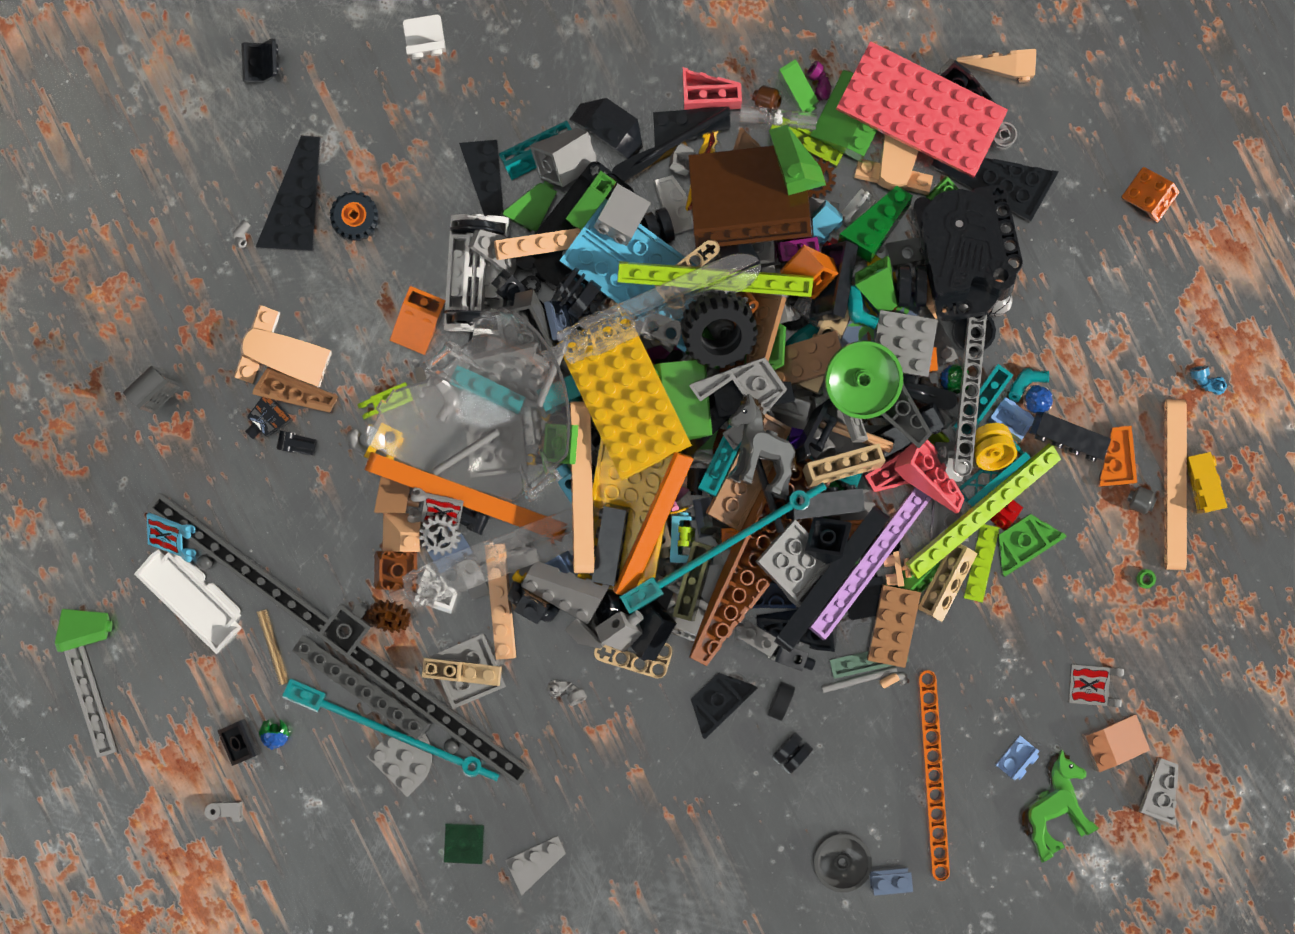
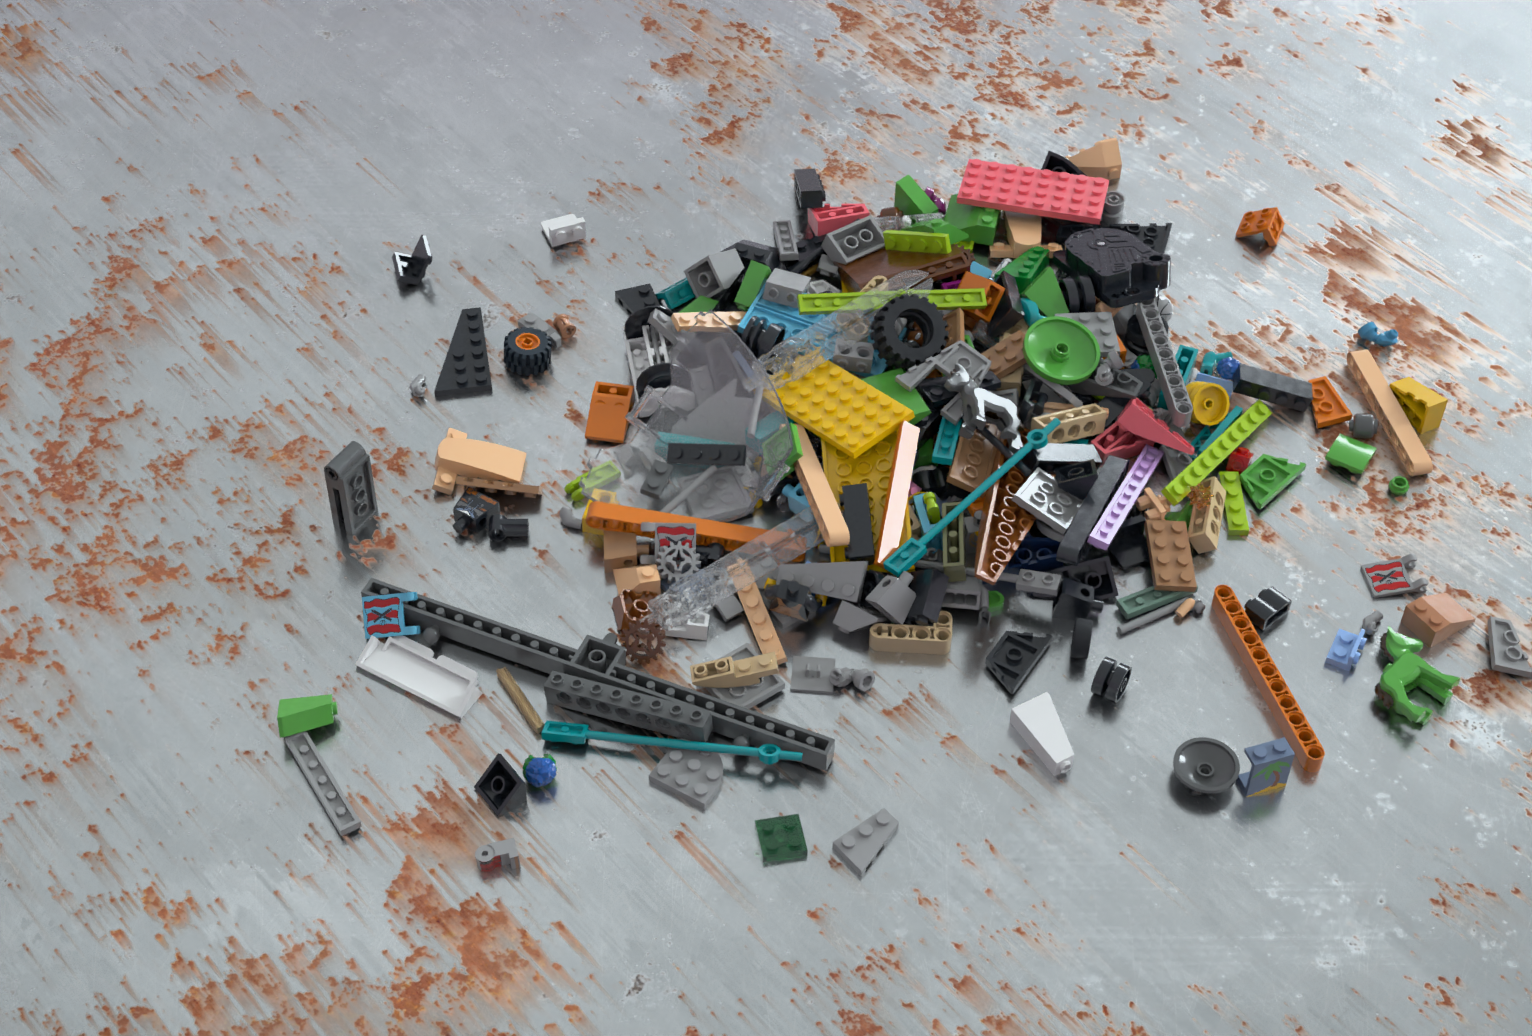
camera: 15 degrees left, 40 degrees down
none -> light grey hinge [518,312,562,349]
none -> nougat bush [553,314,576,338]
none -> dark grey plate [640,459,674,500]
none -> black plate [667,443,747,466]
none -> light grey tile [773,220,799,261]
none -> light grey piece [790,656,836,694]
none -> black brick [794,168,826,209]
none -> light grey slope [821,215,885,265]
none -> lime plate [883,230,952,254]
none -> white slope [1010,692,1074,776]
none -> light grey arm [1095,349,1124,386]
none -> clear orange gear [1187,483,1214,509]
none -> black brick [1244,586,1292,630]
none -> bright green slope [1325,434,1377,474]
none -> light grey arm [1363,610,1383,635]

